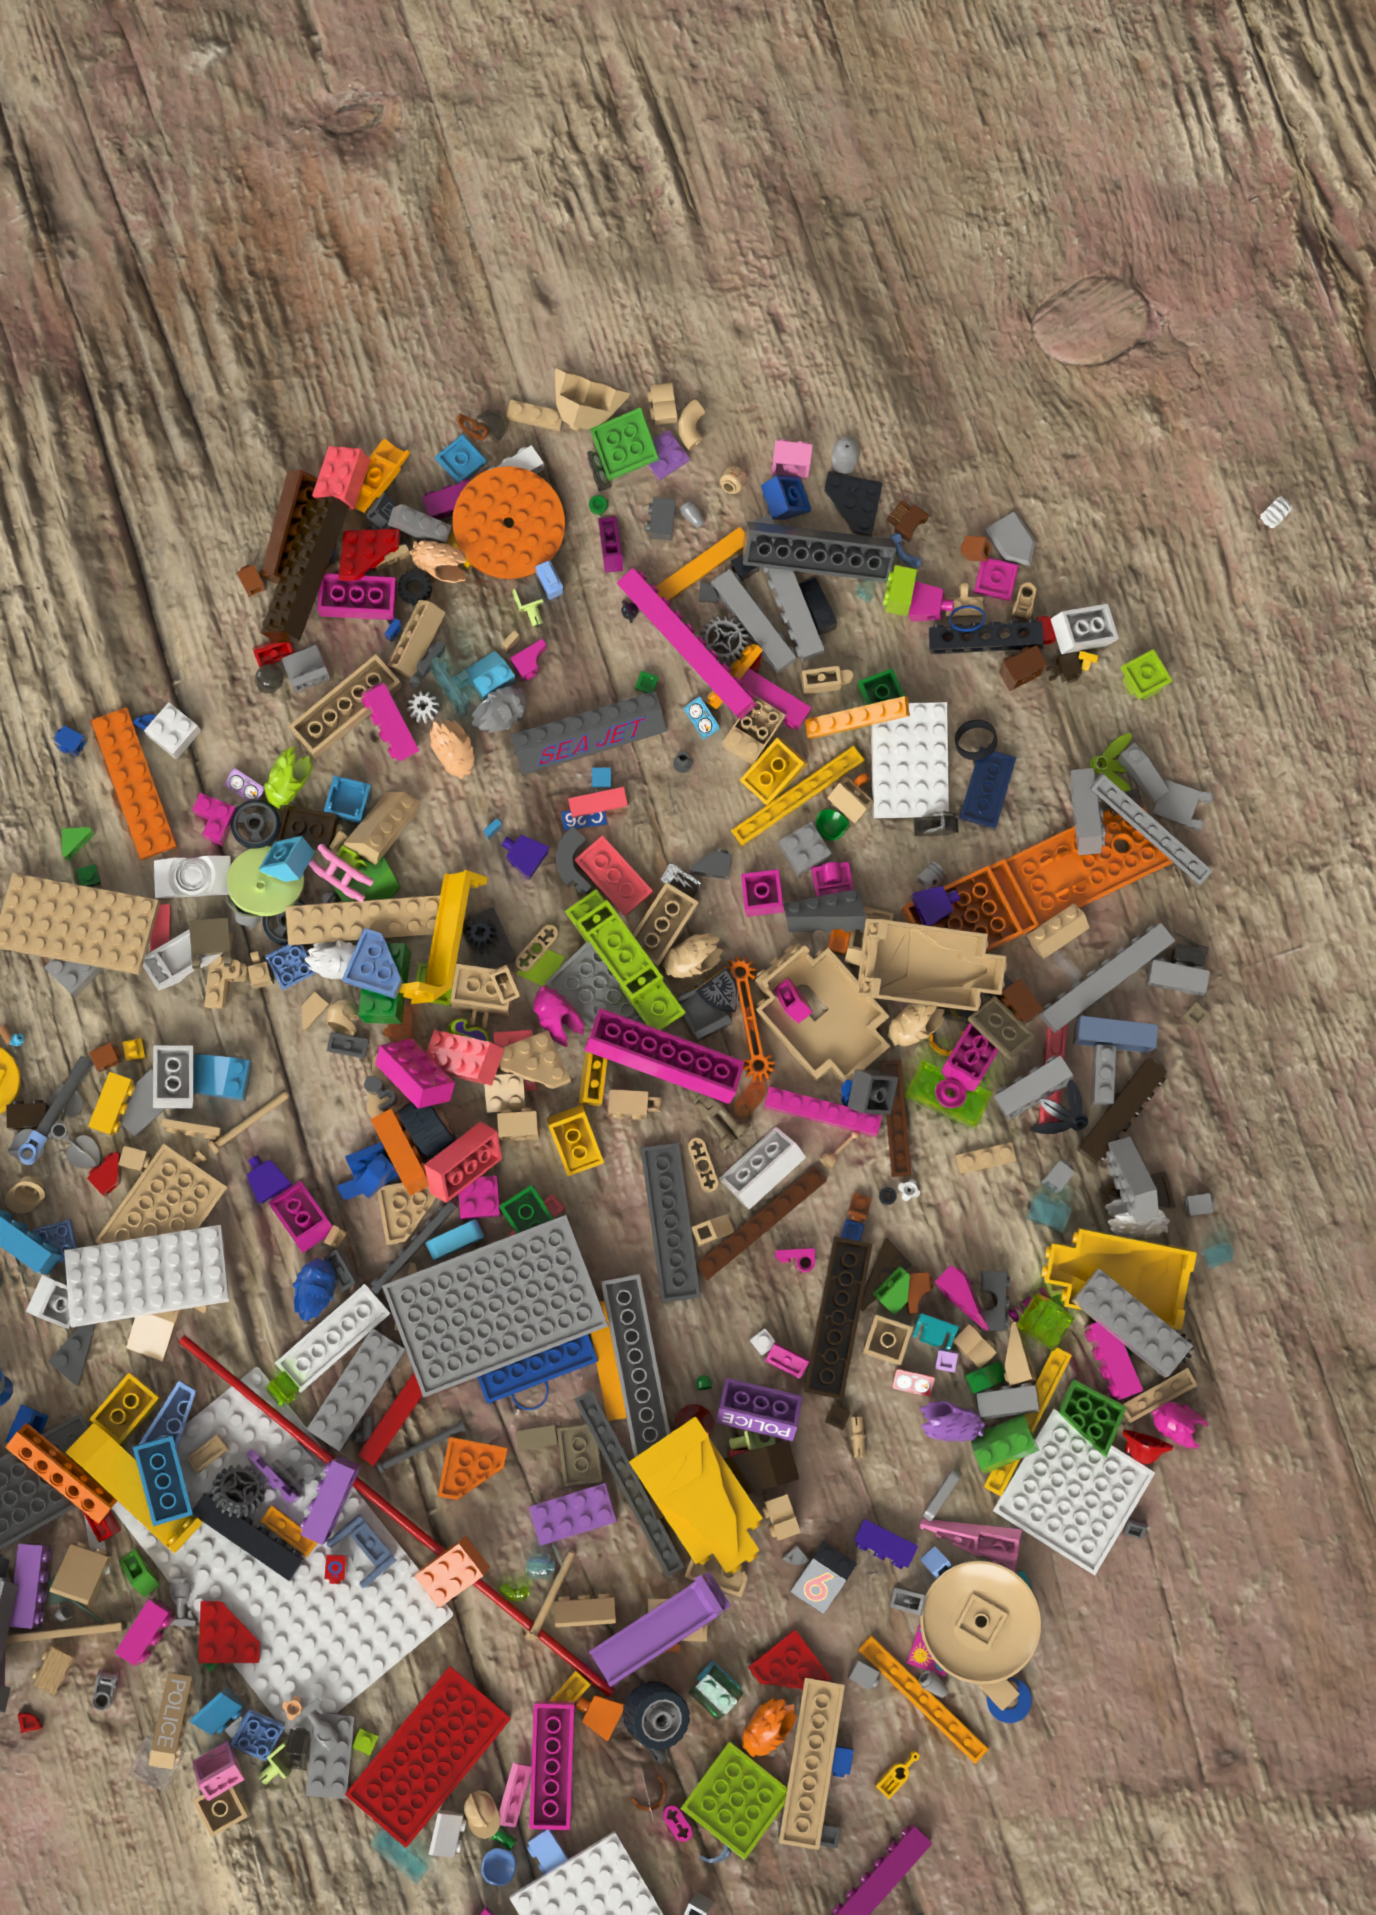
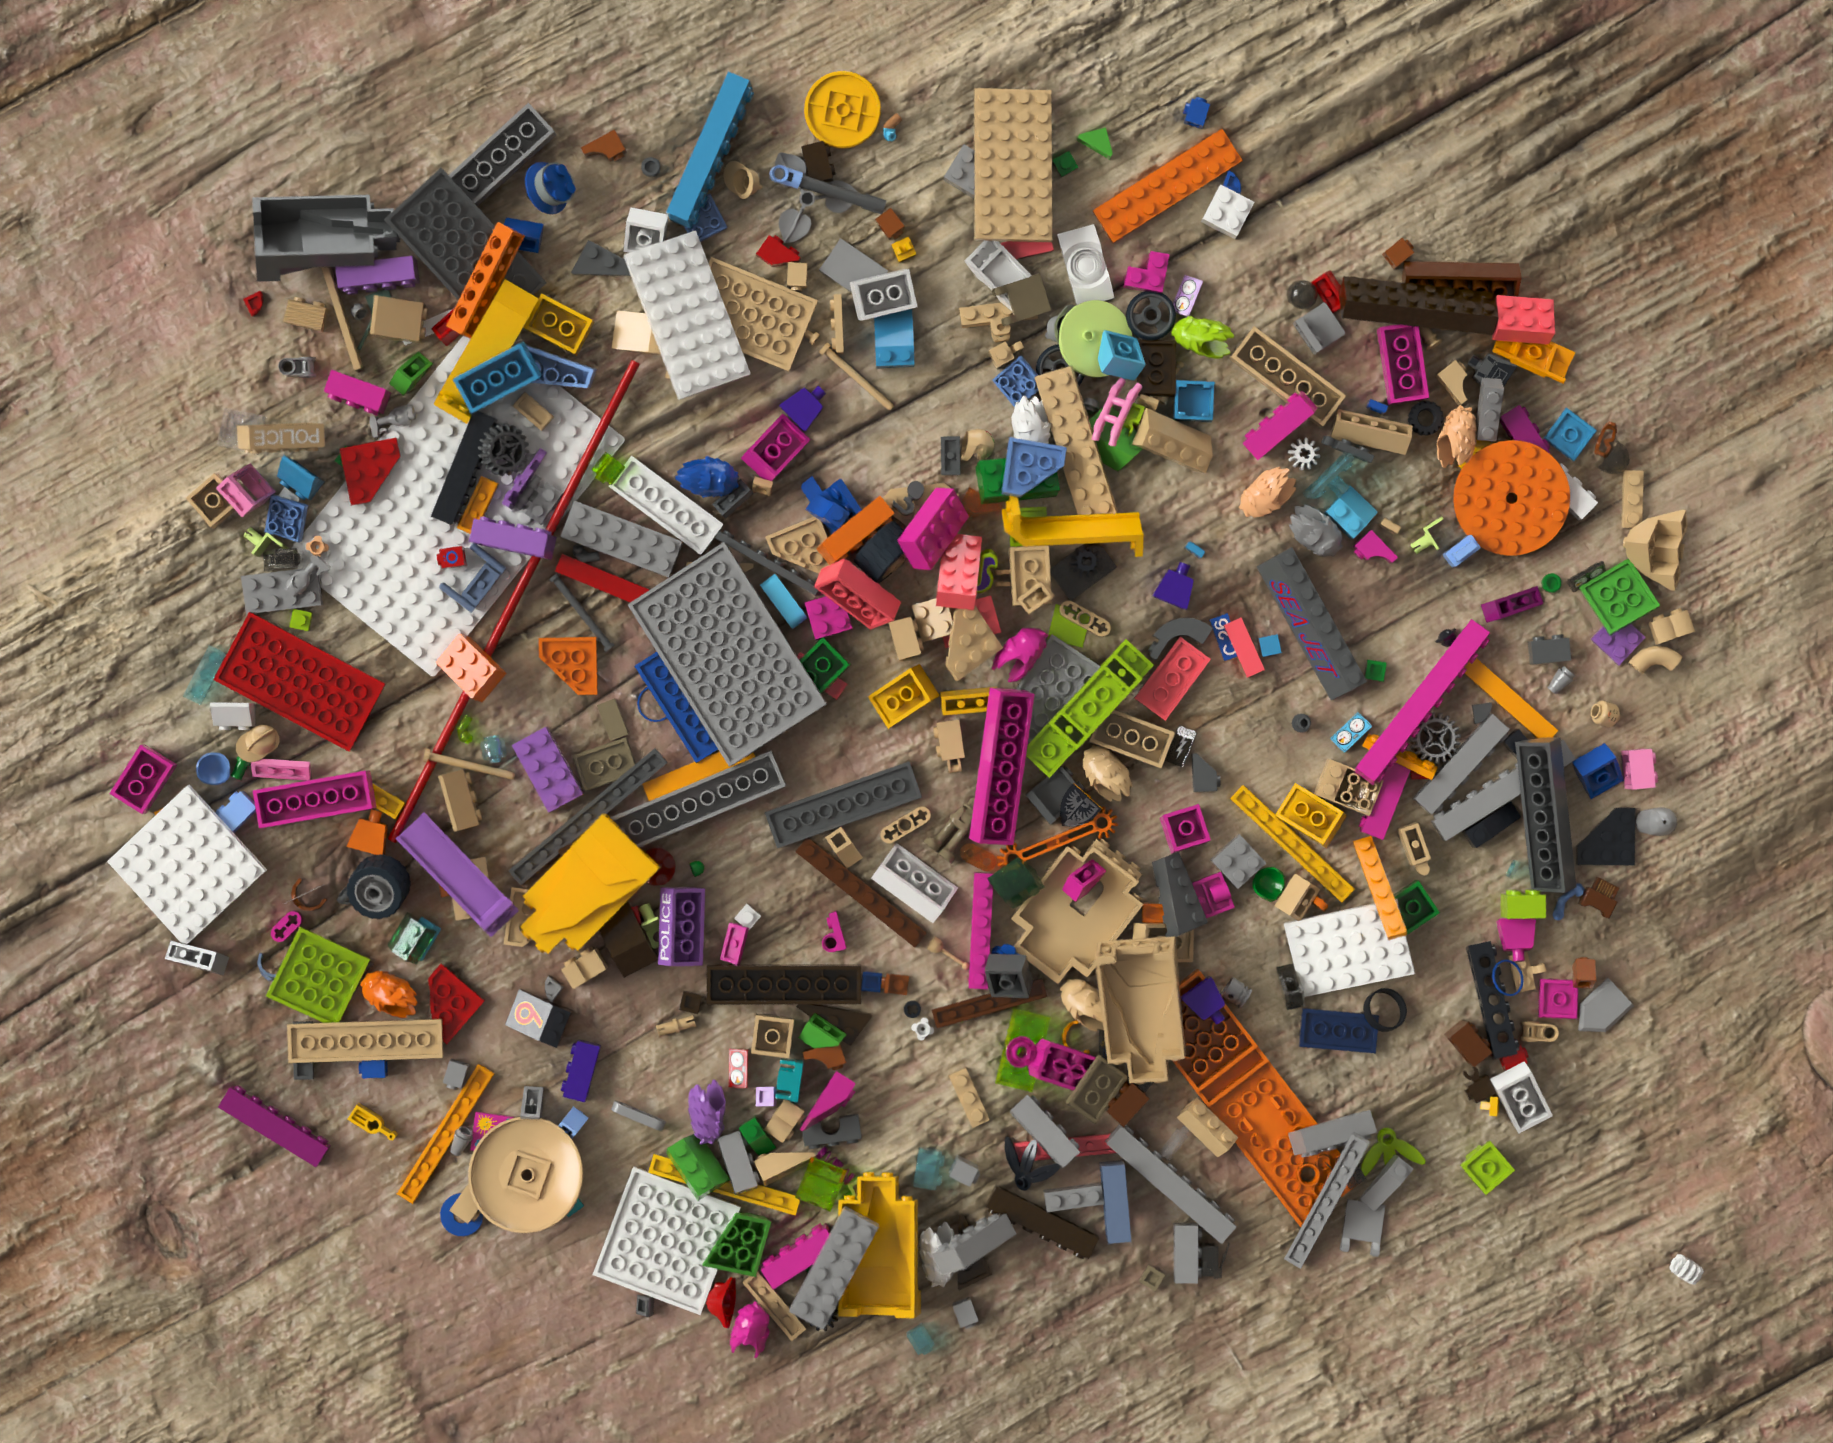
camera: 85 degrees right, 10 degrees up
yellow brick [88,1072,135,1136] -> none
tan tile [302,992,329,1031] -> none
red plate [338,529,401,581] -> none
bright pink wedge [920,1518,1022,1572] -> none
none -> clear green slope [987,857,1044,908]

